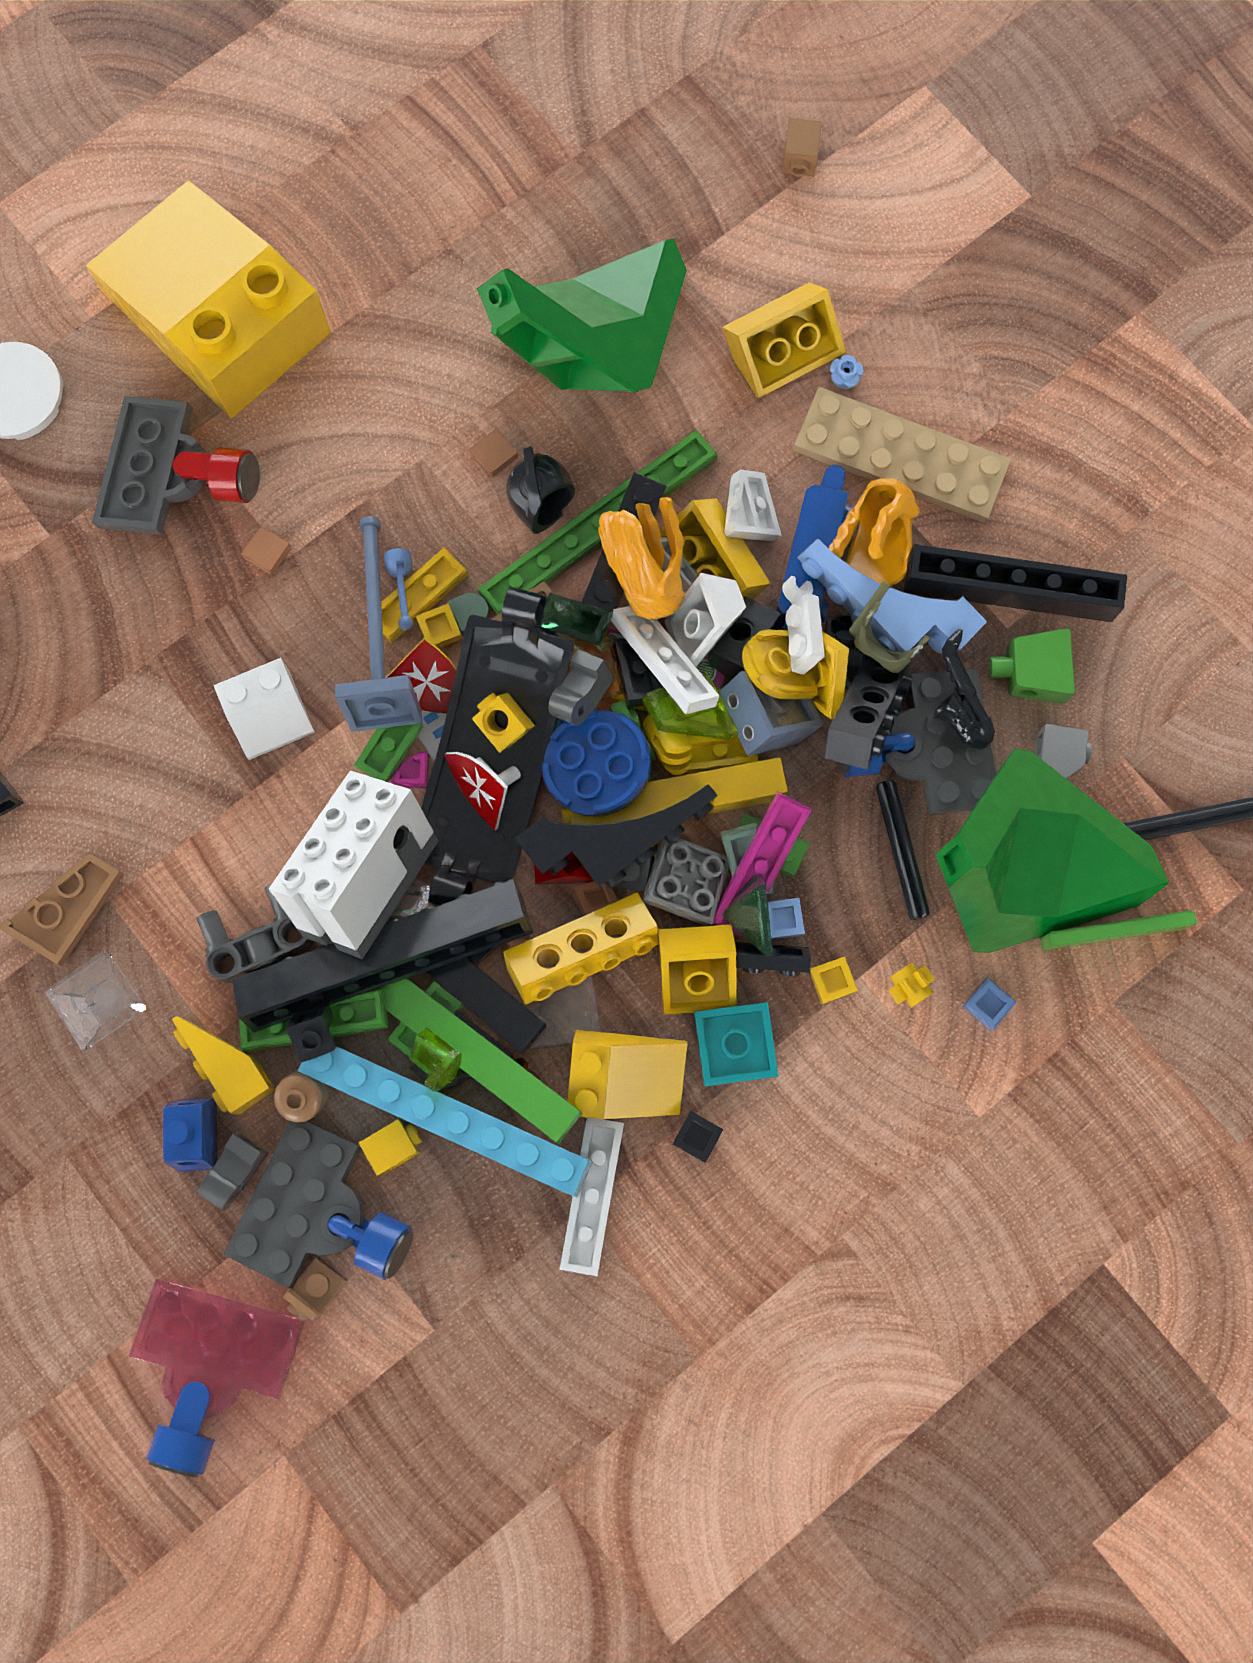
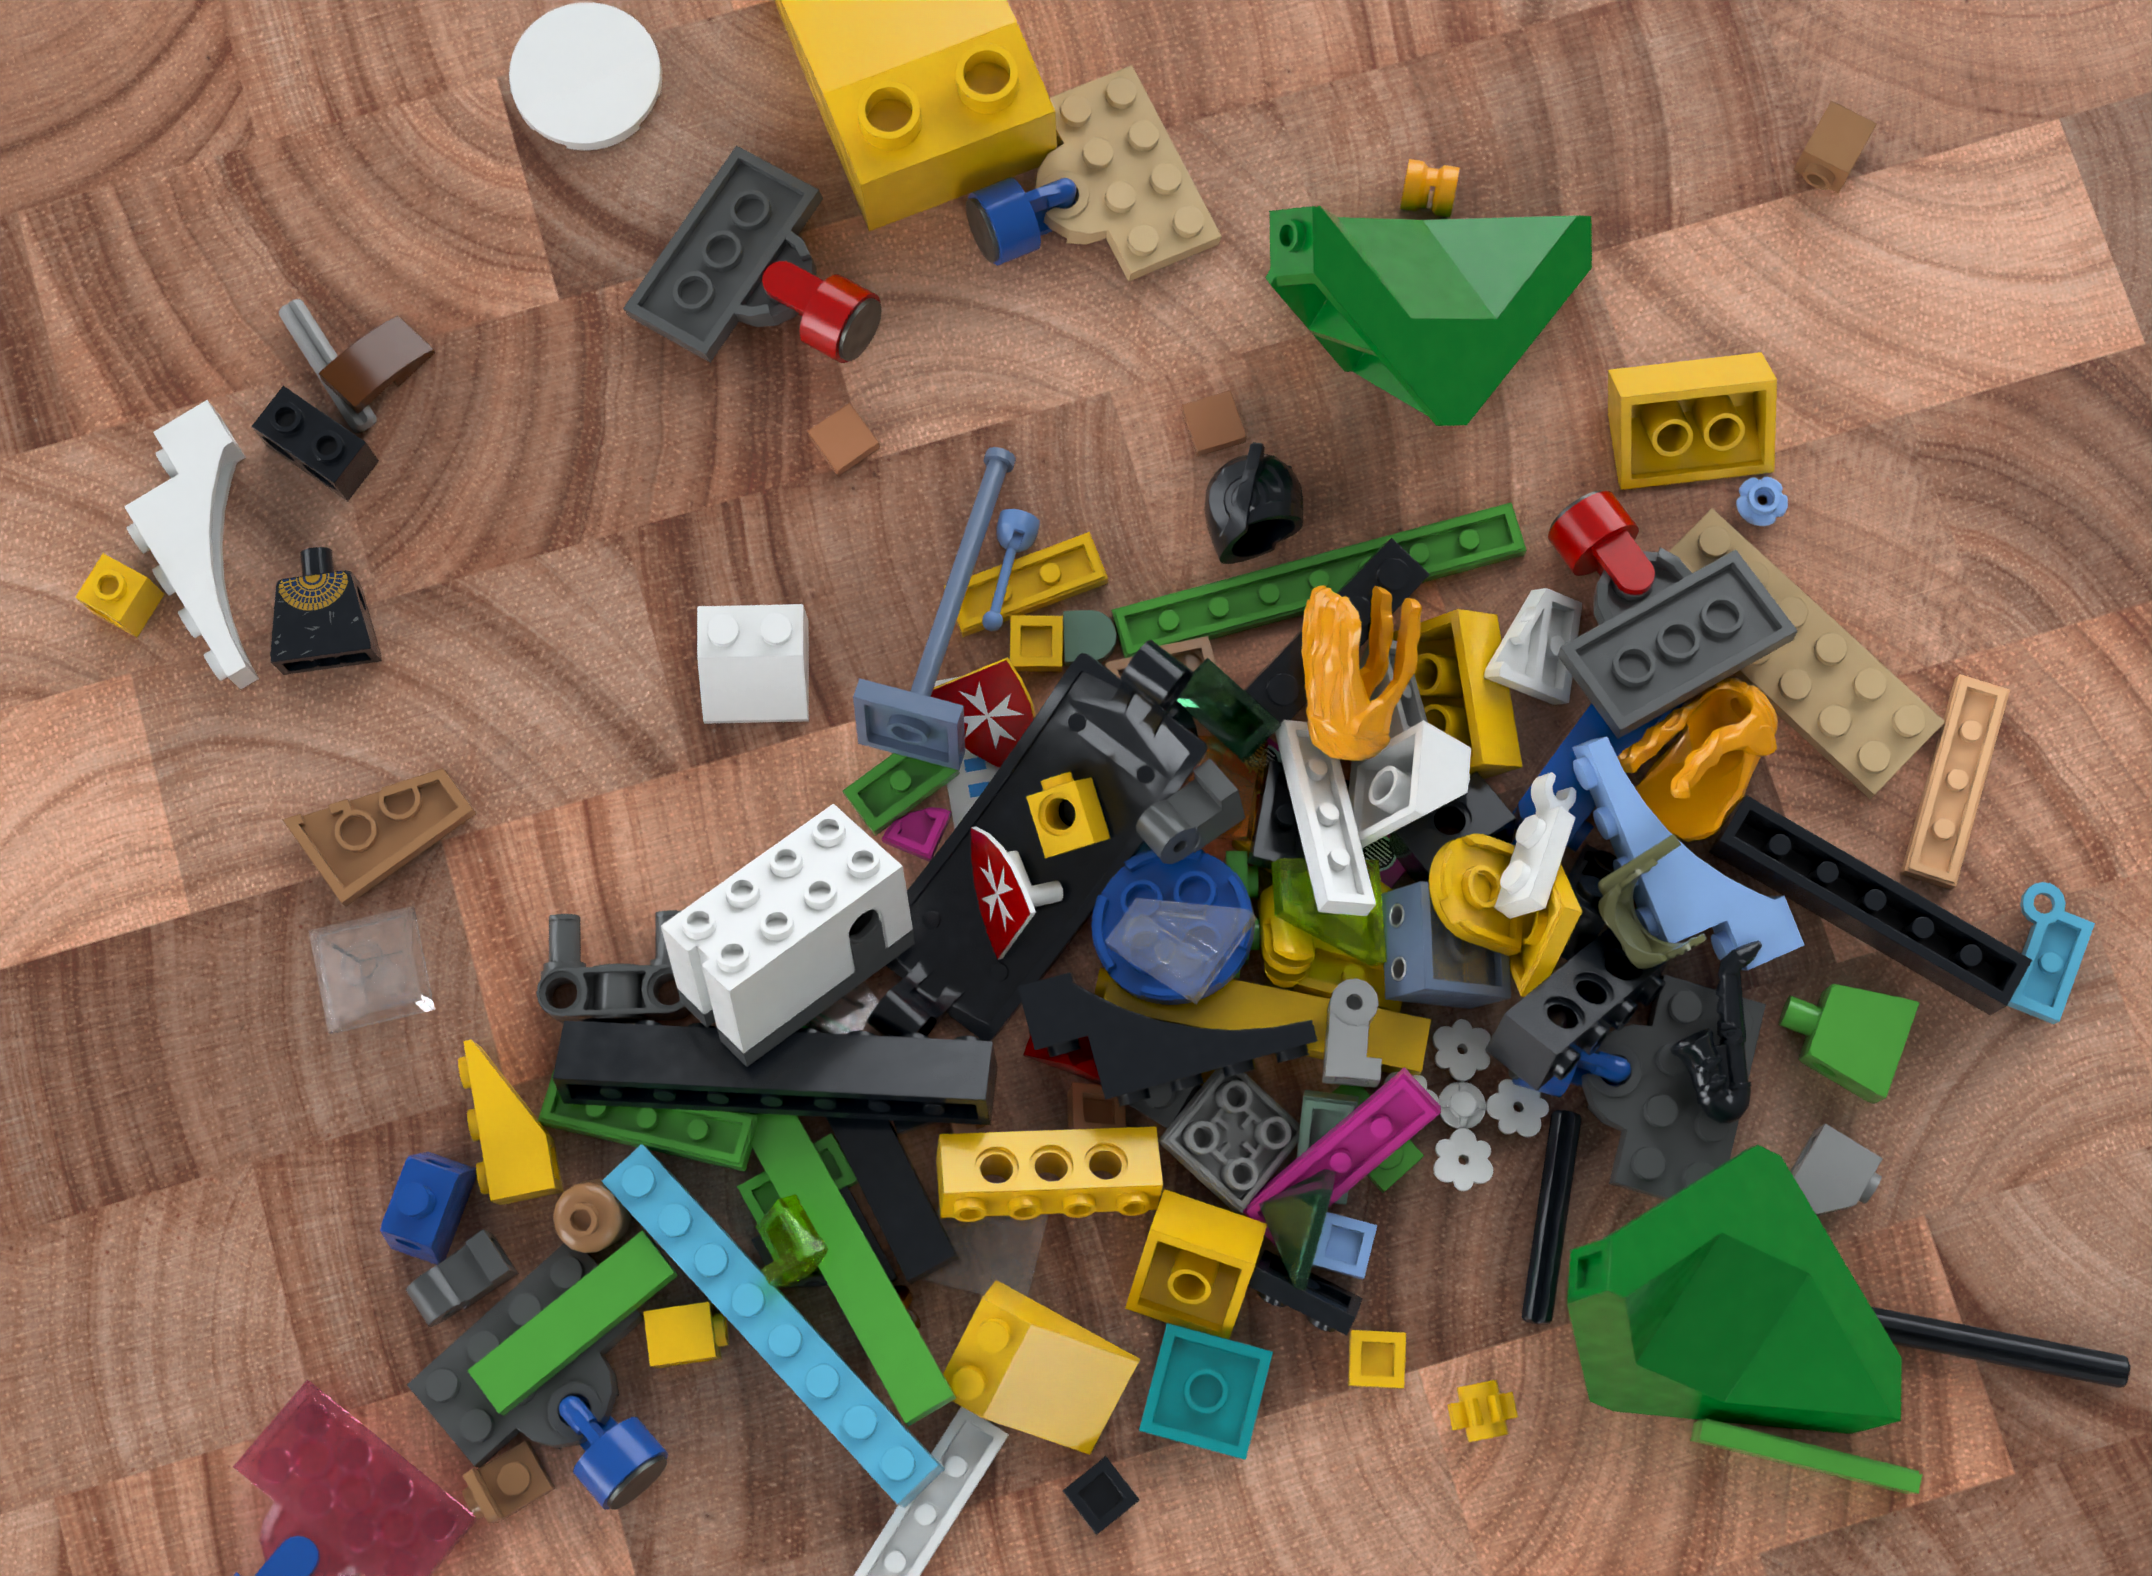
camera: 25 degrees right, 0 degrees up
black bracket [286,1002,336,1062] -> none
medium blue tile [962,978,1017,1031] -> none
none -> bright green tile [467,1230,678,1416]
none -> tan plate [966,65,1222,282]
none -> clear wing [1105,898,1256,1004]
none -> light grey leg [1322,979,1382,1088]
none -> white plant [1384,1019,1549,1191]
none -> light orange wheel [1400,159,1460,217]
none -> dark grey plate [1548,490,1798,739]
none -> light nougat tile [1900,674,2010,890]
none -> medium azure hinge [2007,882,2095,1024]

